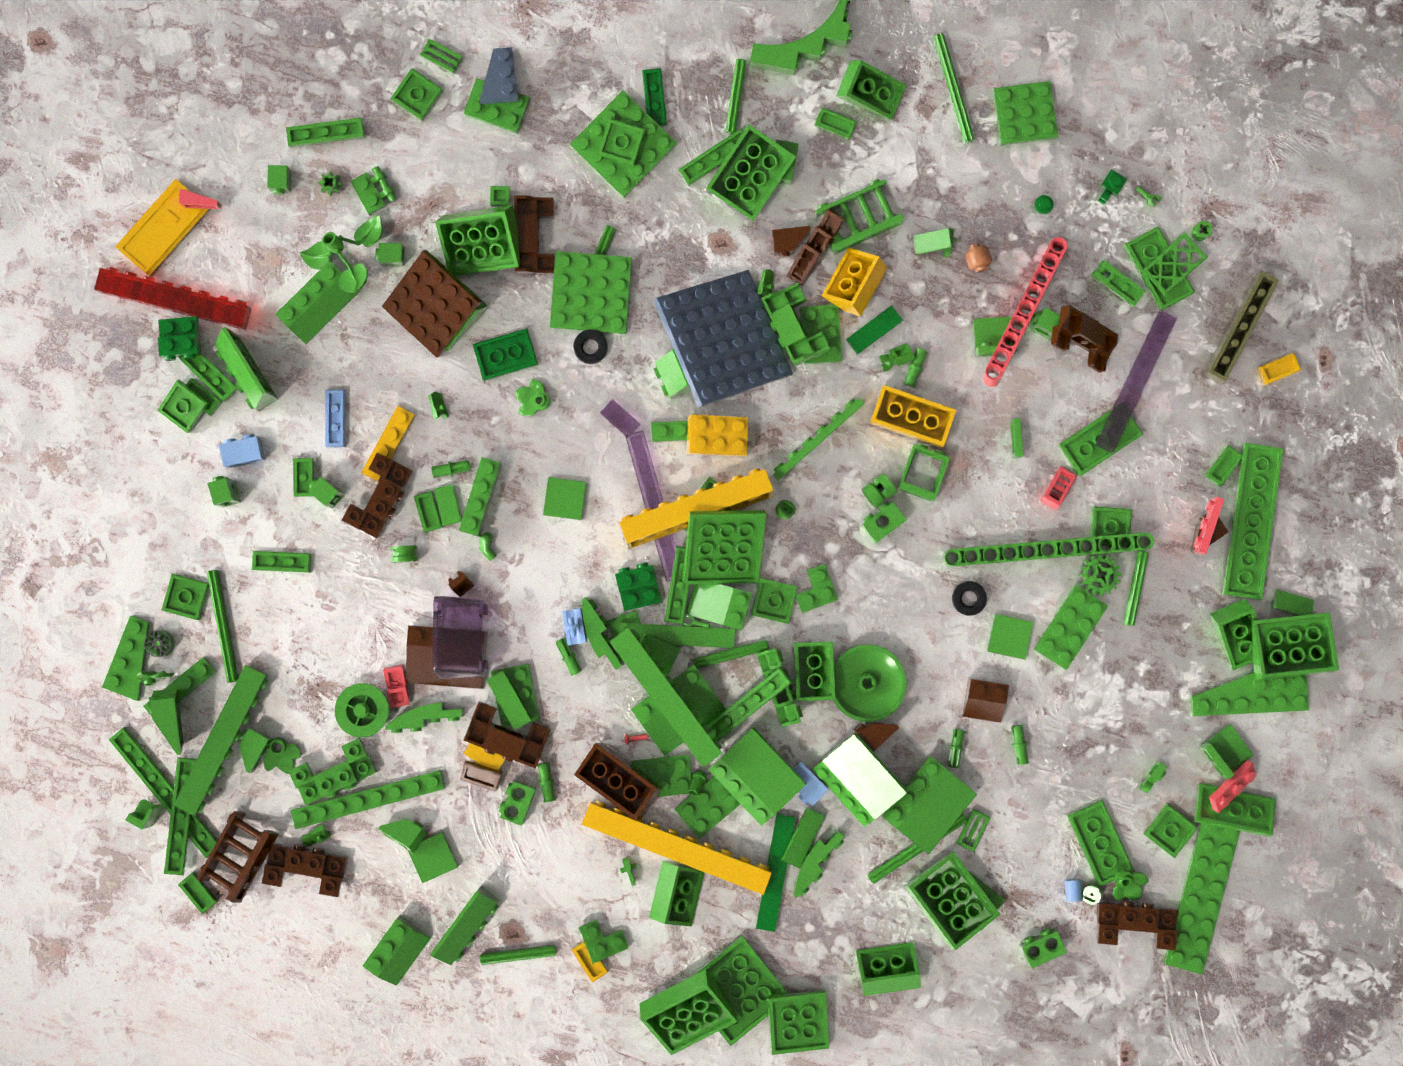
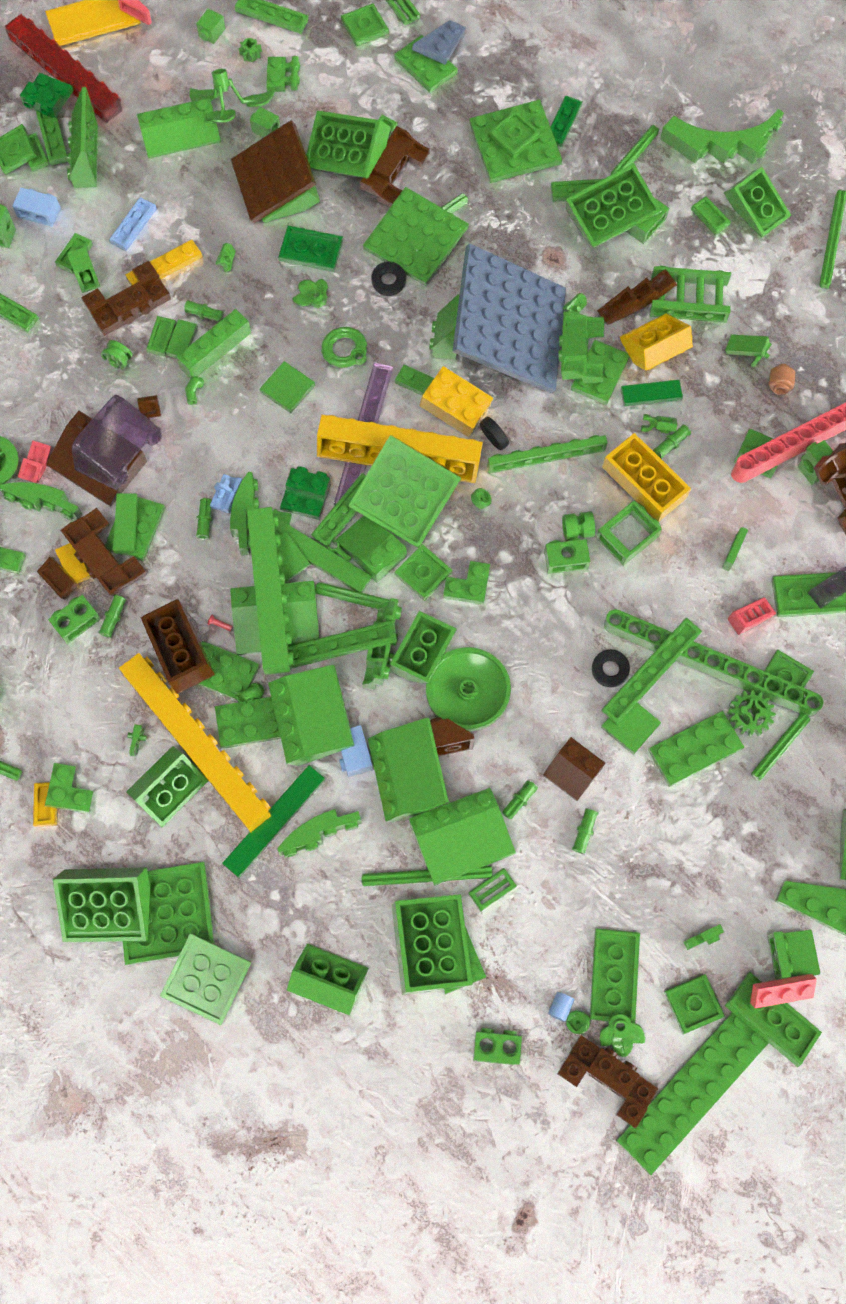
camera: 25 degrees right, 15 degrees down
clear purple slope [600,399,641,438] -> none
reddish brown slope [772,226,811,258] -> none
bright green tile [781,807,825,869] -> none
none -> bright green piece [321,327,367,368]
none -> black tyre [479,416,509,451]
none -> bright green tile [601,617,702,725]

